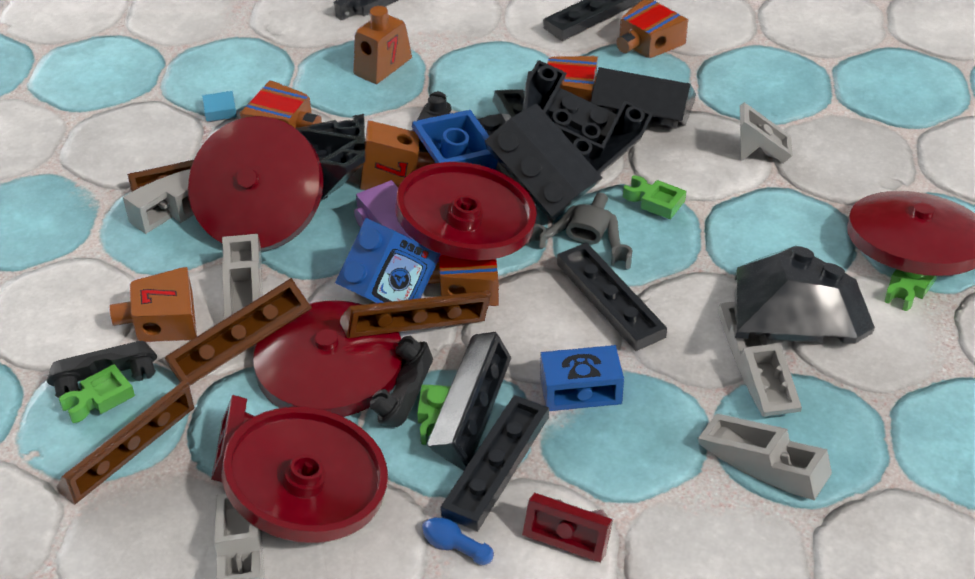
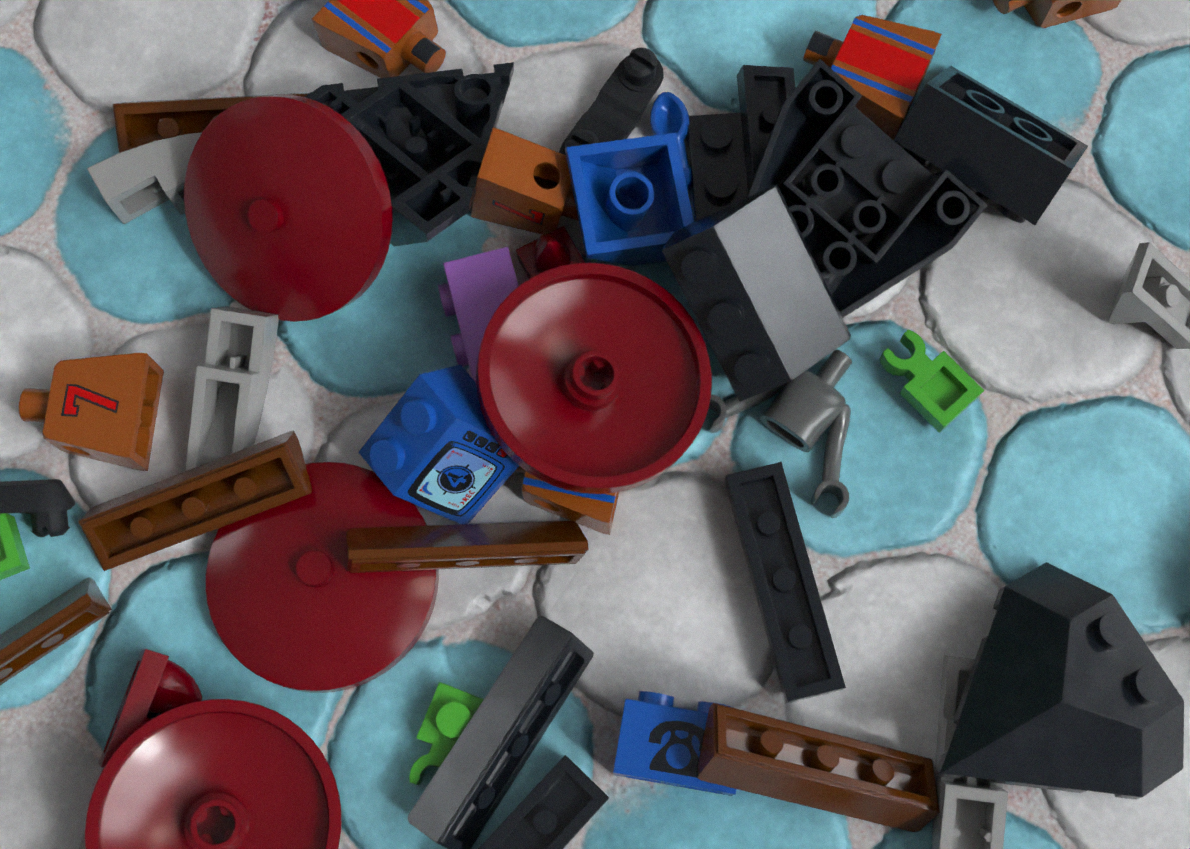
camera: 20 degrees right, 30 degrees up
black piece [370,335,433,427] -> none
none -> reddish brown slope [698,703,940,832]

